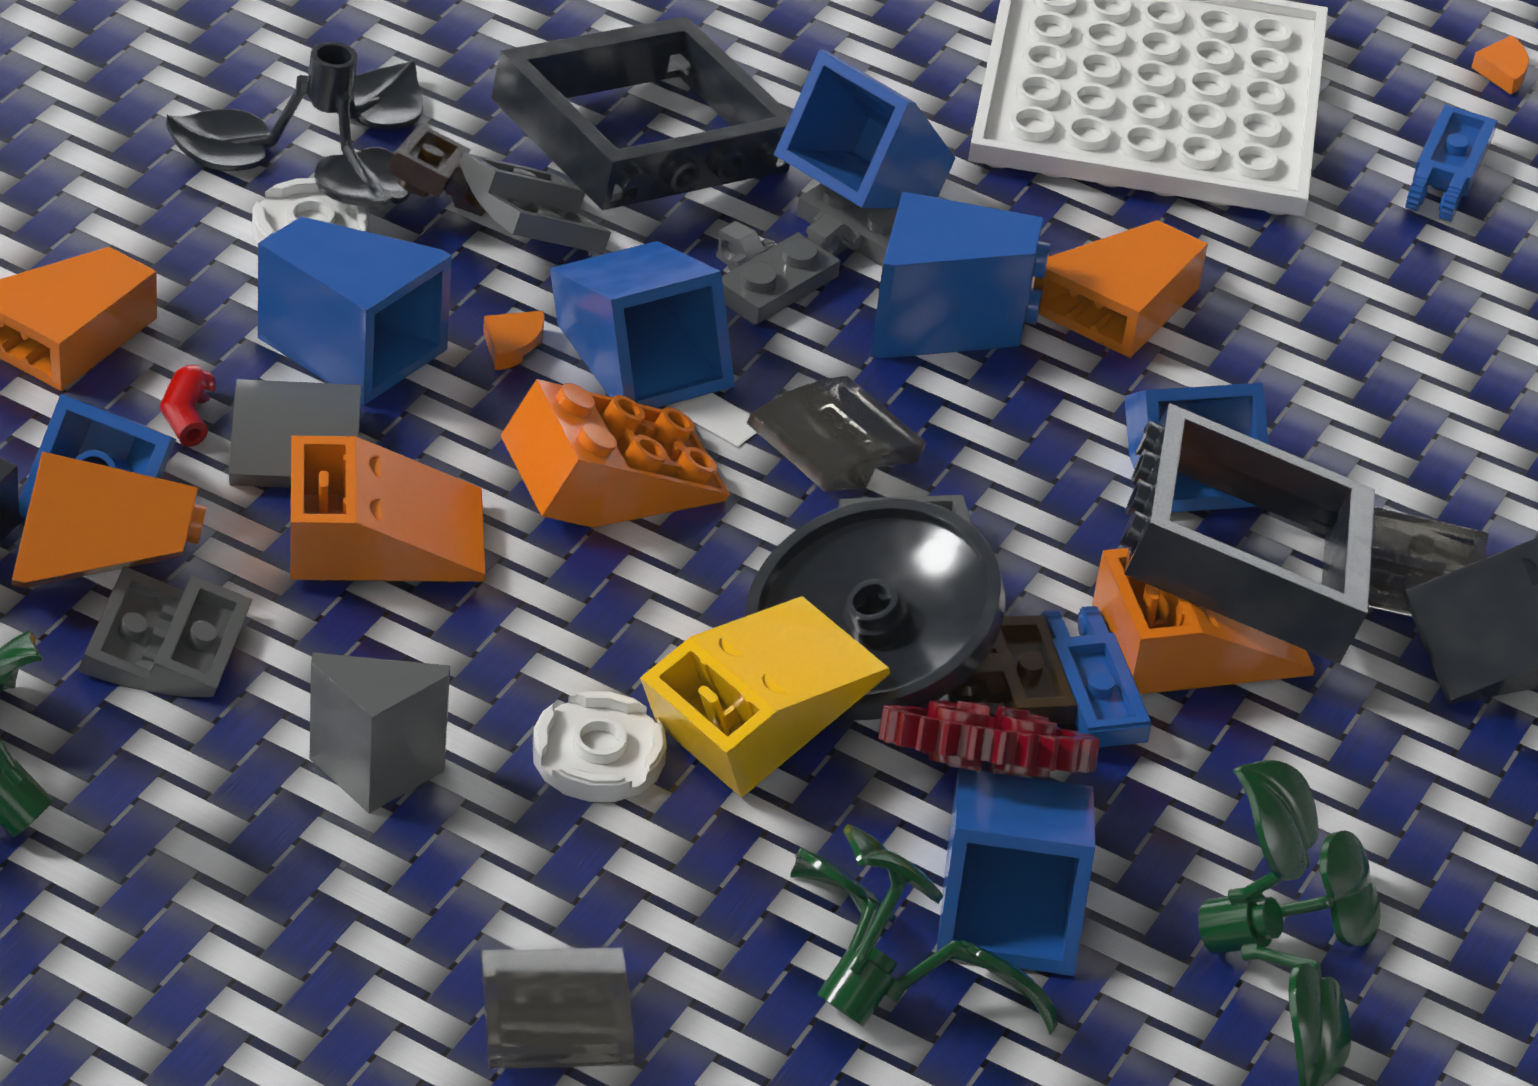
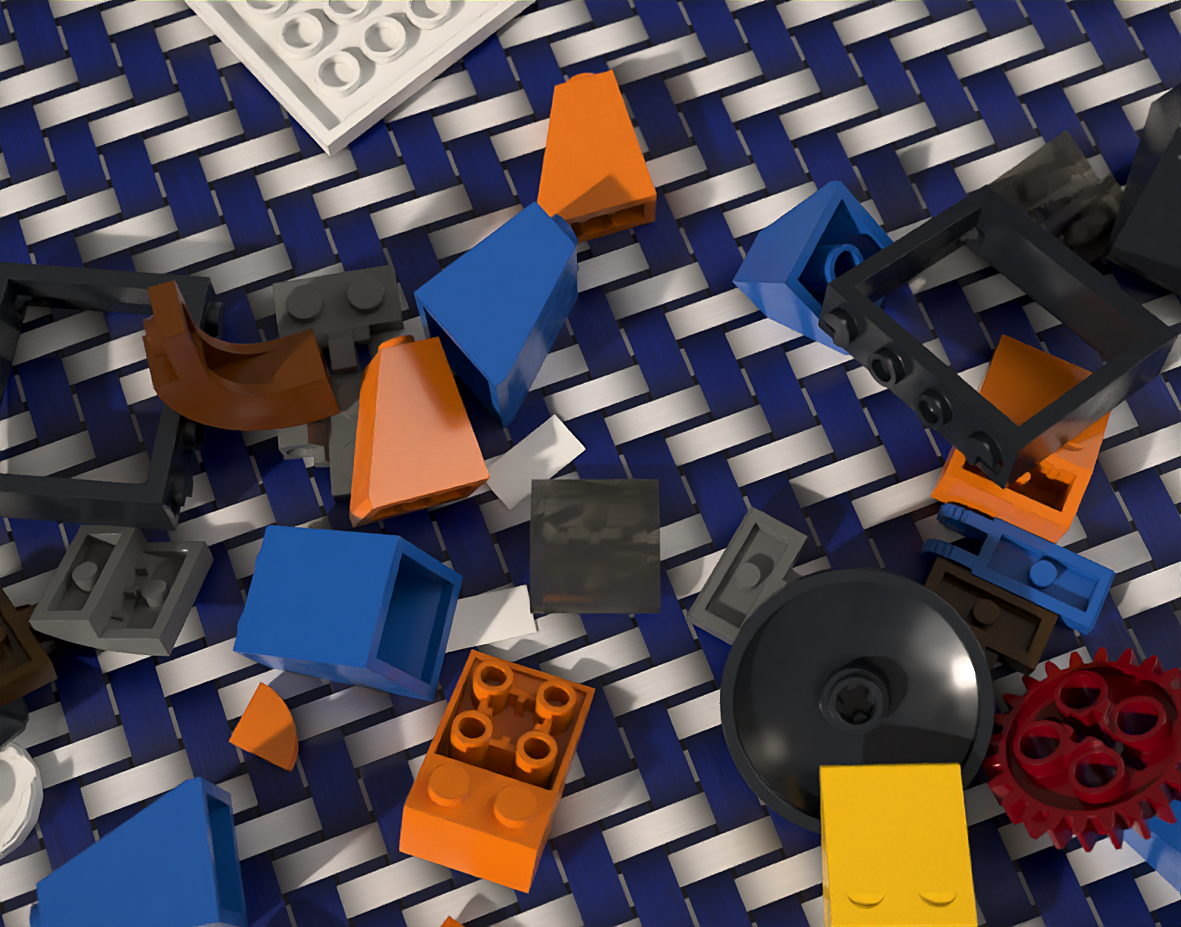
camera: 45 degrees left, 30 degrees up
blue slope [774,50,956,209] -> none
none -> reddish brown arch [142,280,340,431]
none -> orange slope [349,335,490,528]
none -> white sticker [485,414,586,510]

